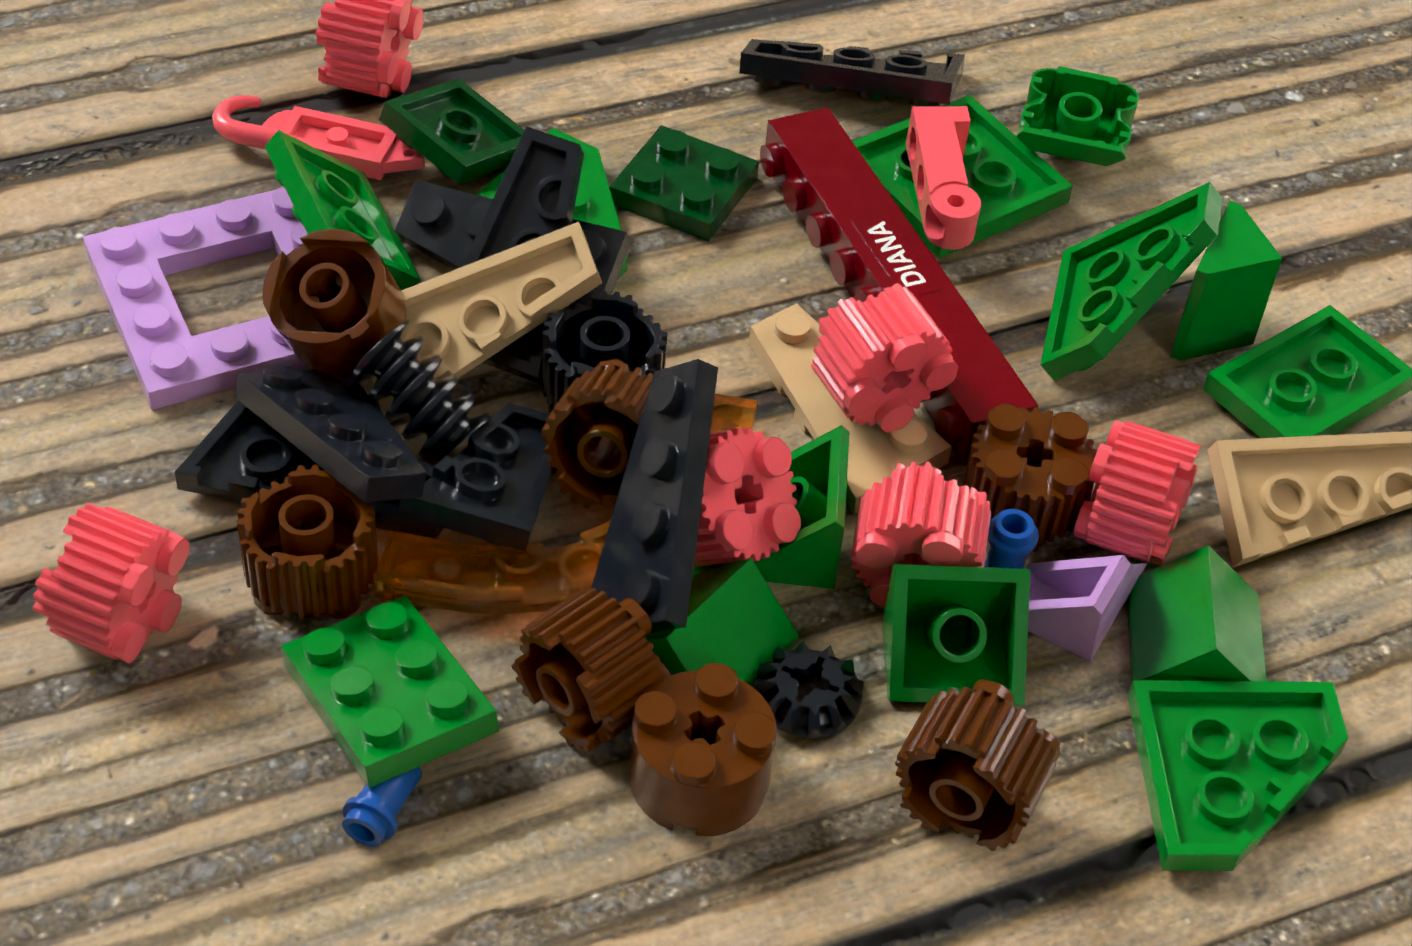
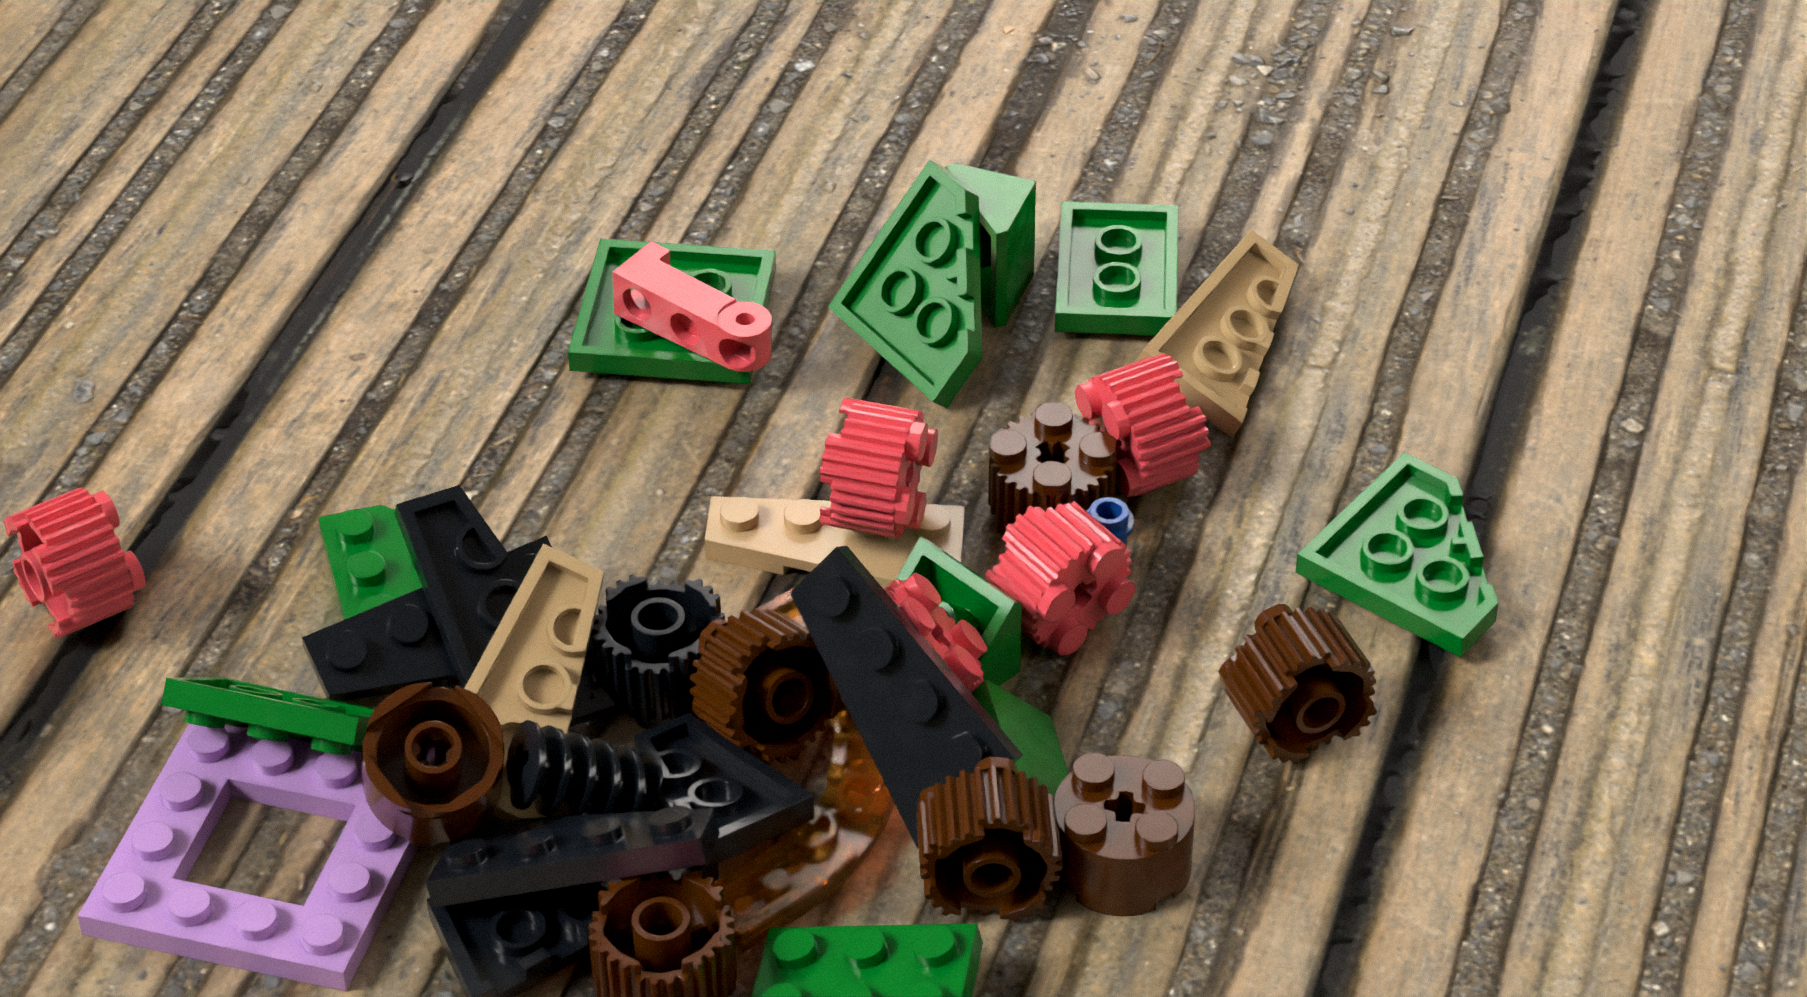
camera: 45 degrees left, 5 degrees down
coral plate [212,95,425,180] -> none
dark green plate [379,78,524,184] -> none
dark green plate [609,125,759,242] -> none
black wing [739,39,965,107] -> none
black gear [754,640,864,738] -> none
dark red brick [760,107,1039,466] -> none
green slope [882,564,1031,705] -> none
green slope [1017,66,1139,166] -> none
lavender slope [1025,555,1147,662] -> none
green slope [1127,545,1267,684] -> none

